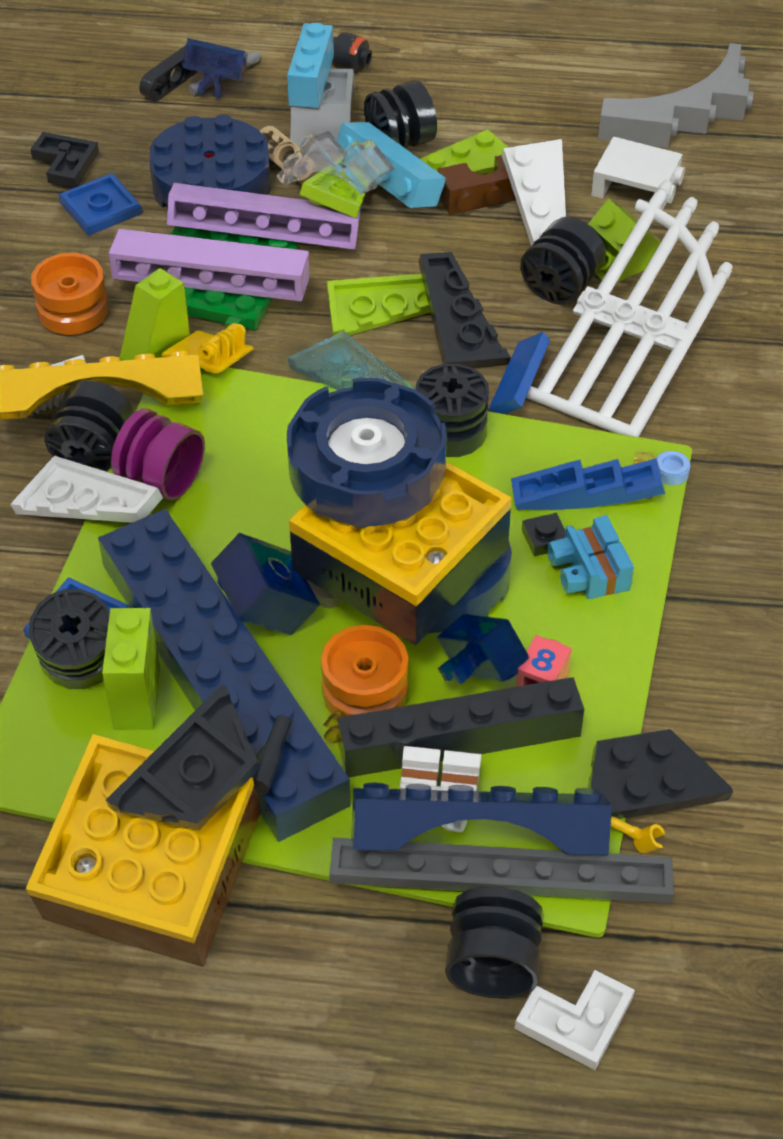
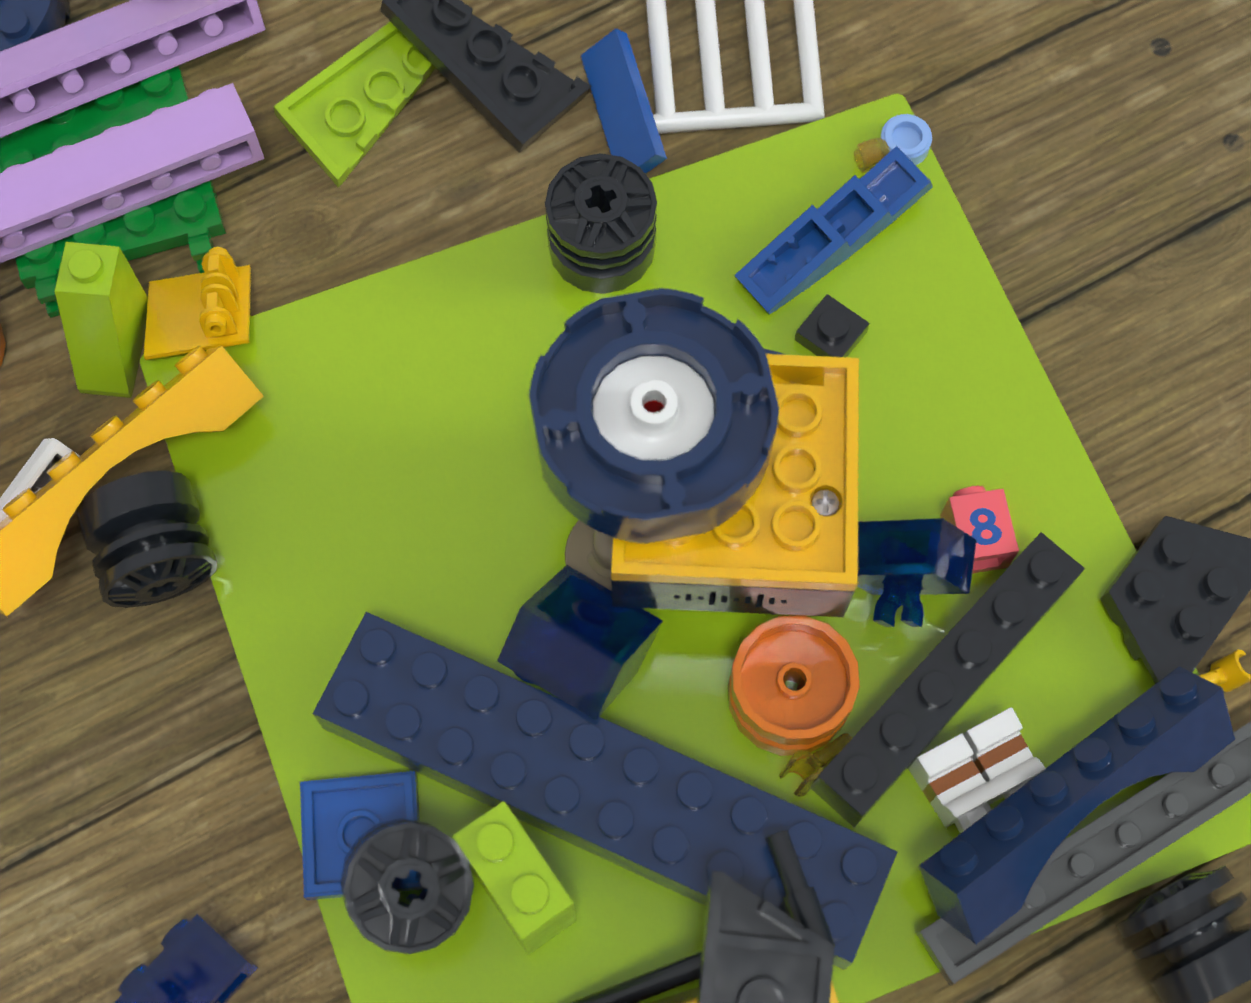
camera: 35 degrees left, 20 degrees up
white wing [10,456,163,523] -> none
magenta wheel [111,408,205,500] -> none
clear light blue wing [288,331,416,390] -> none
dark azure hips [547,515,634,599] -> none

